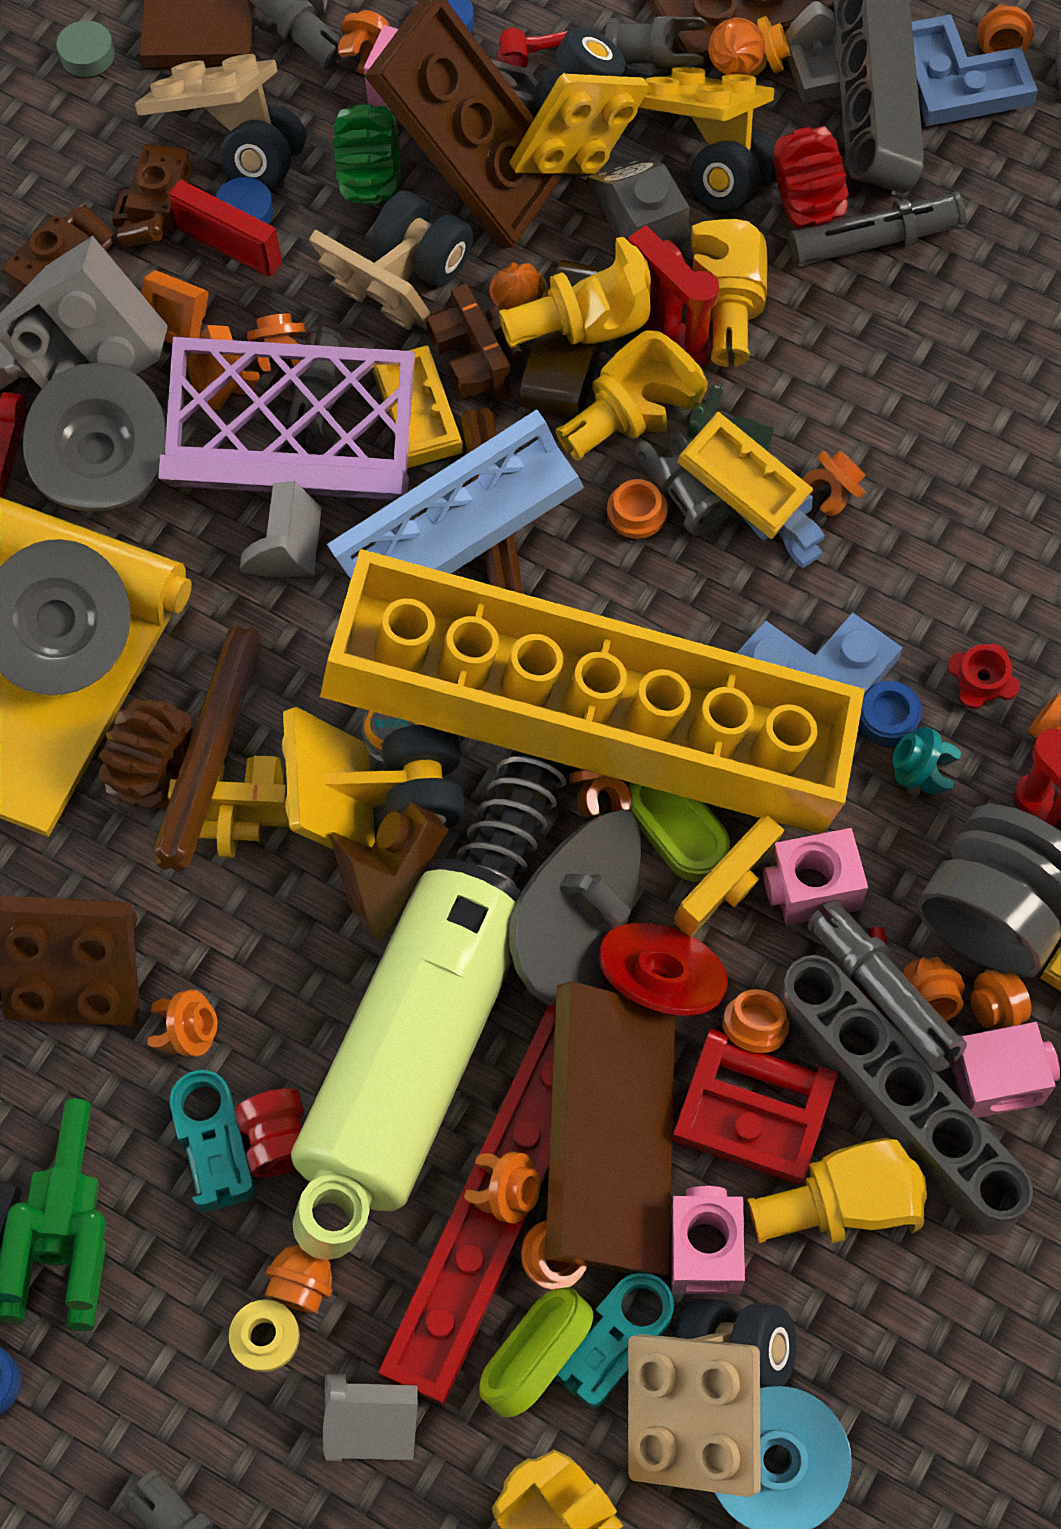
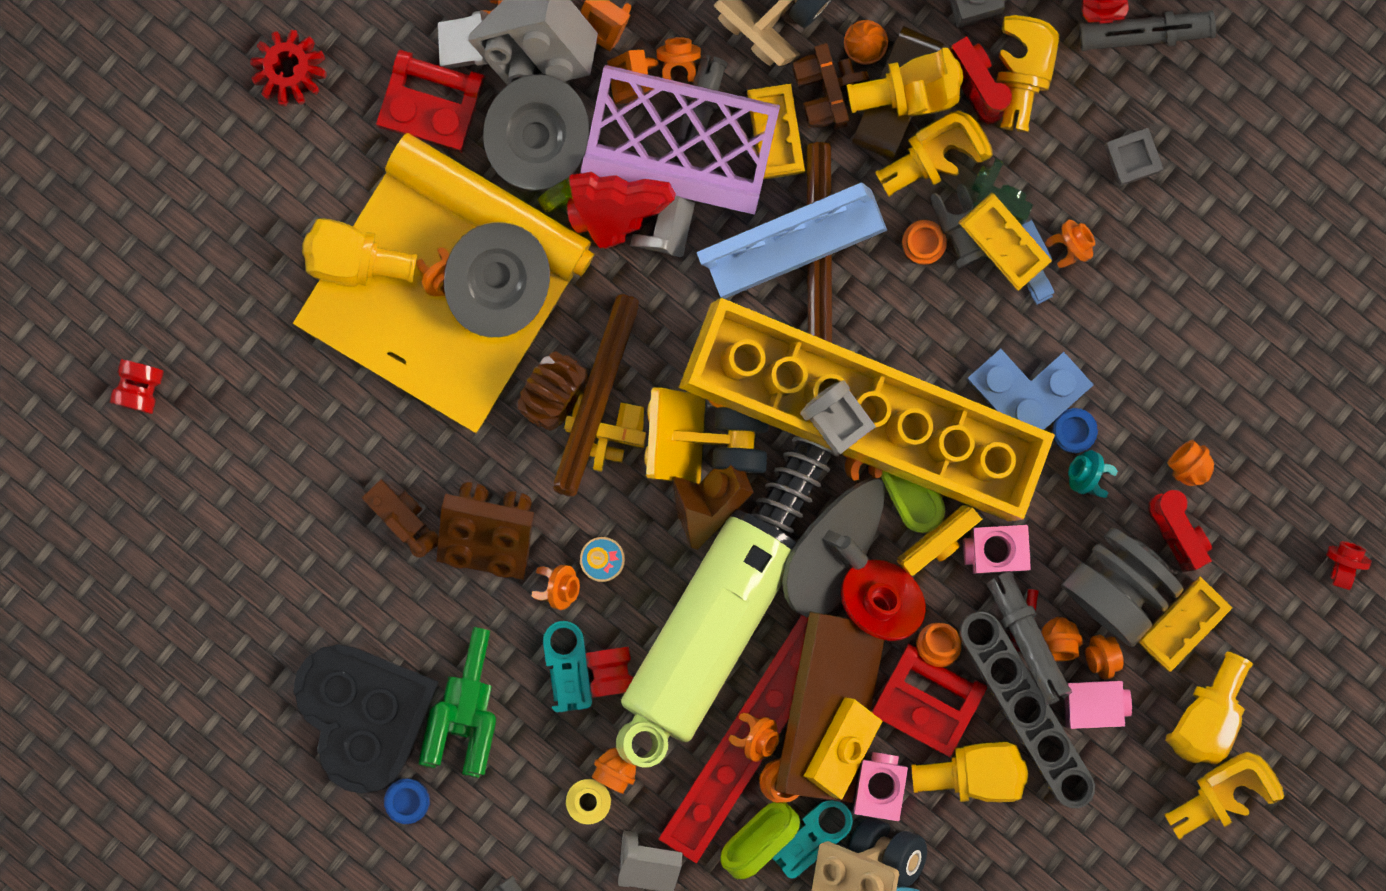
camera: 10 degrees right, 20 degrees up
red plate [947,644,1020,709] -> none
none -> clear neon green tile [537,177,572,214]
none -> red rock [567,172,676,249]
none -> tile [580,537,625,582]
none -> light grey tile [800,380,876,455]
none -> yellow plate [804,697,883,800]
none -> flat silver plate [1104,128,1164,187]

